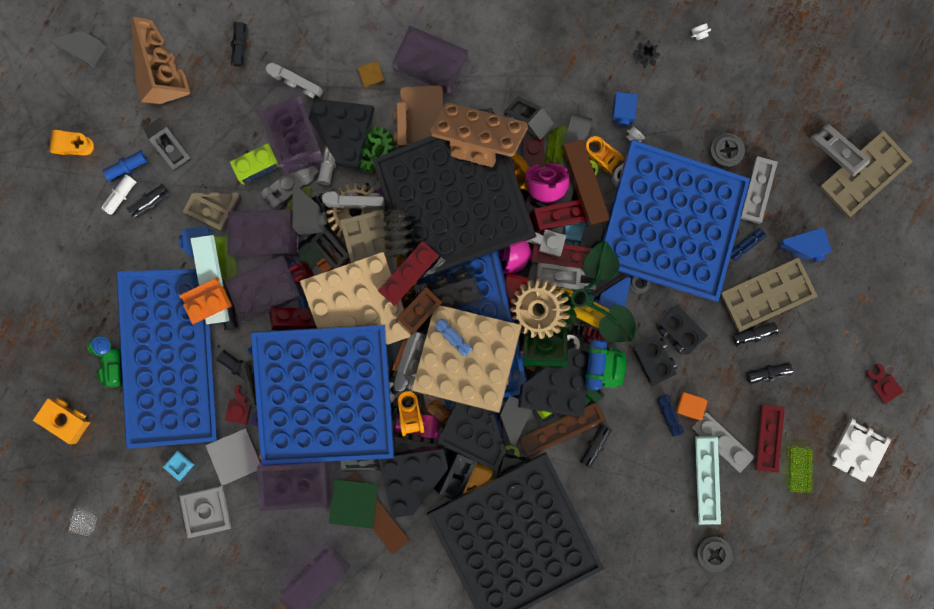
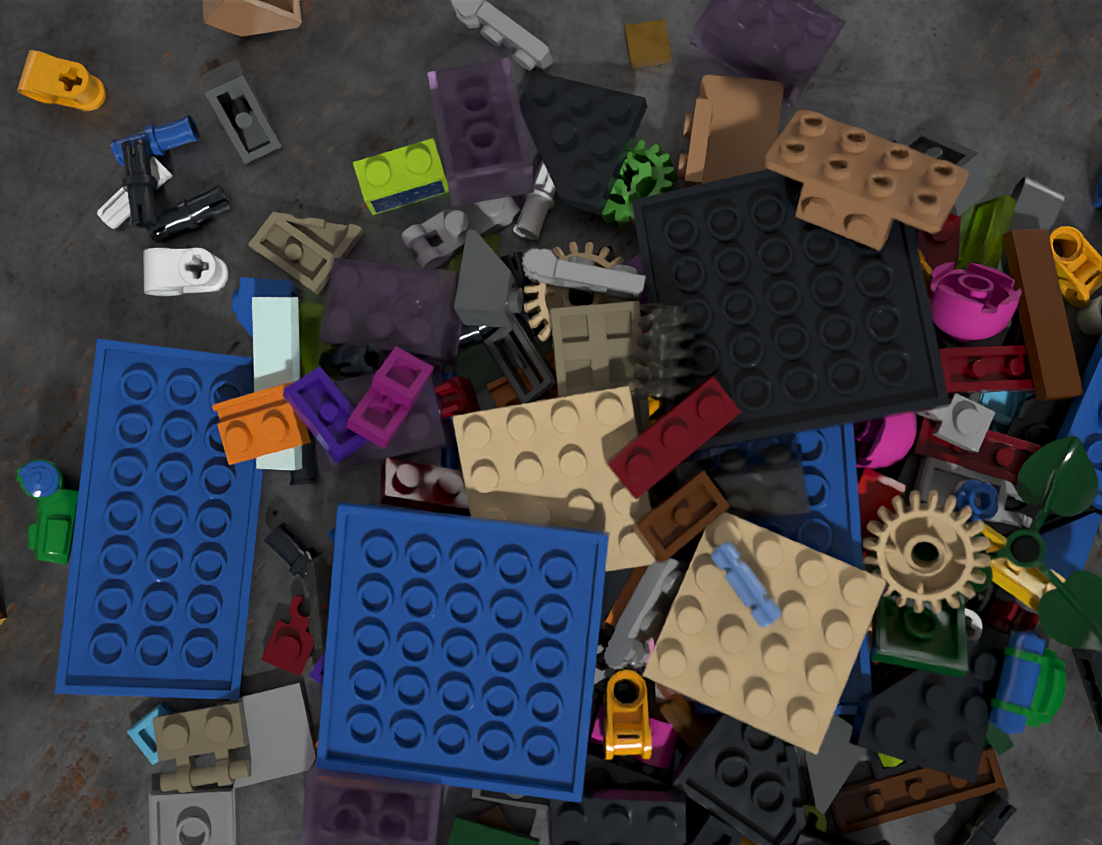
camera: 15 degrees right, 0 degrees up
none -> black pin [121,139,159,229]
none -> white piece [143,248,229,296]
none -> dark tan plate [153,701,252,793]
none -> dark purple plate [283,367,369,463]
none -> black pin [319,343,384,378]
none -> magenta slope [347,346,434,449]
none -> blue plate [955,479,999,523]

